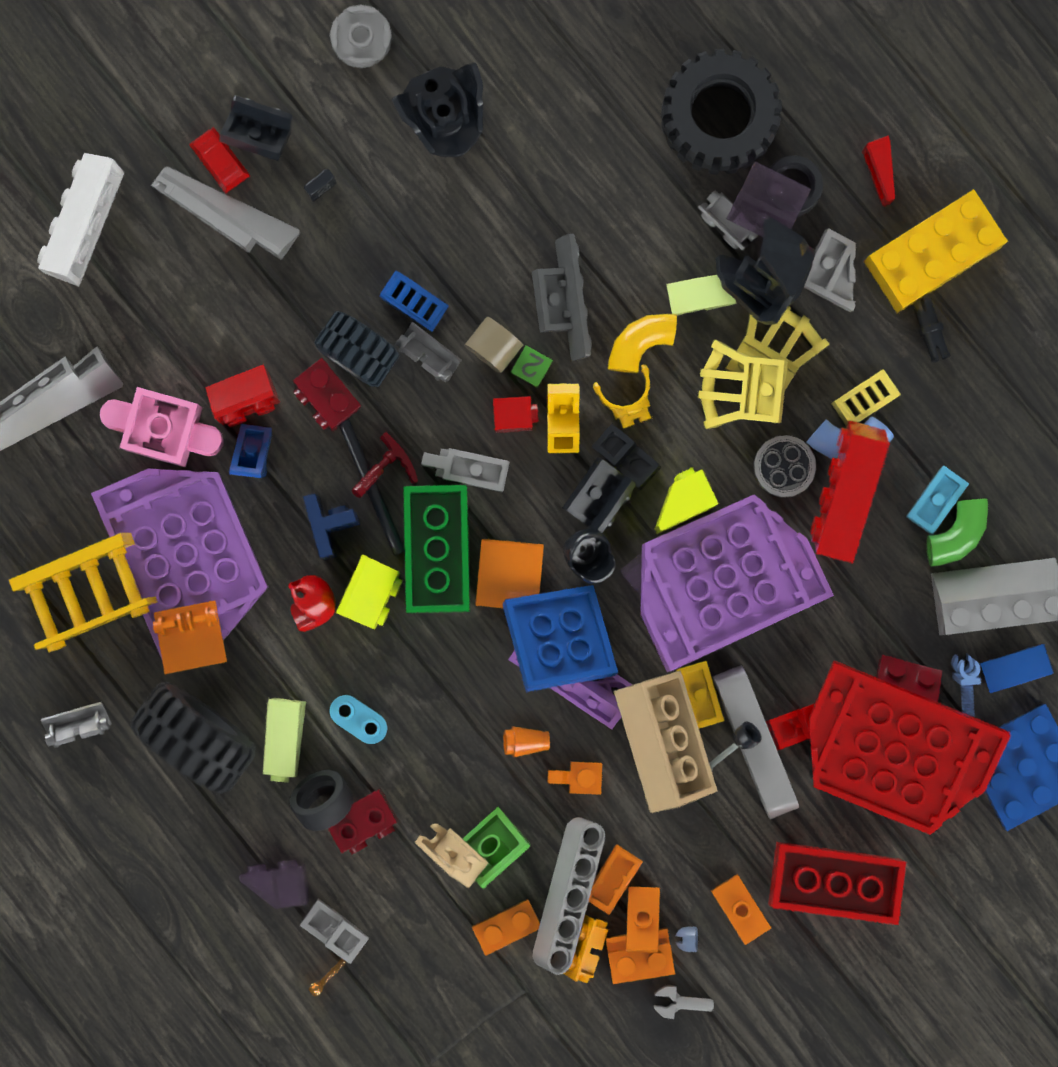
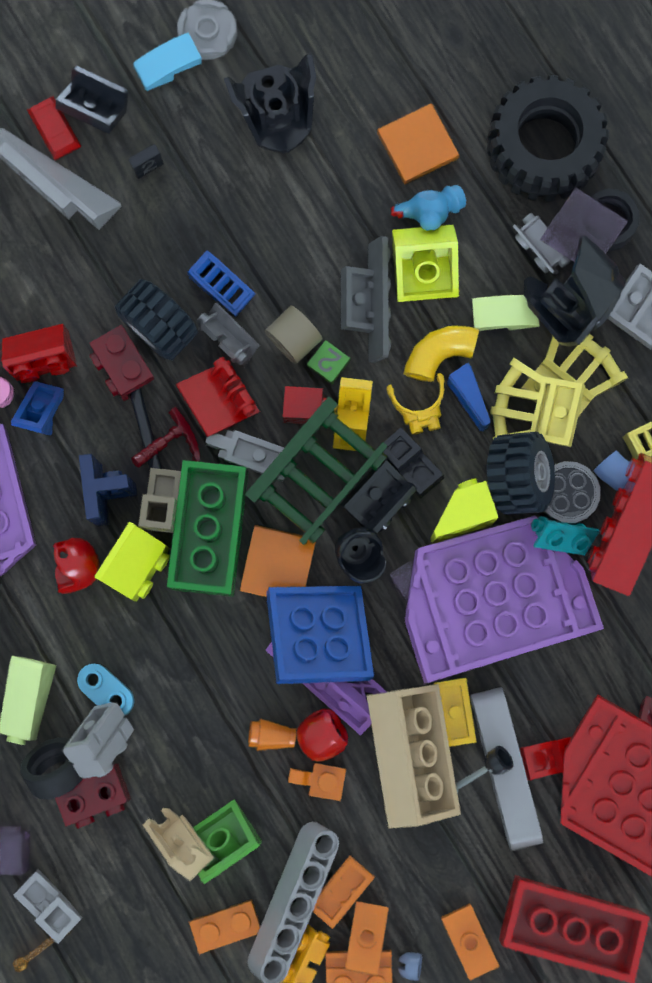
camera: 15 degrees right, 5 degrees down
none -> light grey brick [63,702,134,778]
none -> medium azure slope [133,33,201,91]
none -> dark tan brick [139,468,181,533]
none -> red hinge [176,357,260,437]
none -> dark green fence [245,396,388,545]
none -> red helmet [296,709,348,762]
none -> orange tile [377,103,459,184]
none -> dark azure animal [391,185,466,231]
none -> neon yellow slope [392,225,459,302]
none -> blue slope [447,362,491,432]
none -> black wheel [487,431,555,514]
none -> teal hinge [531,516,600,556]

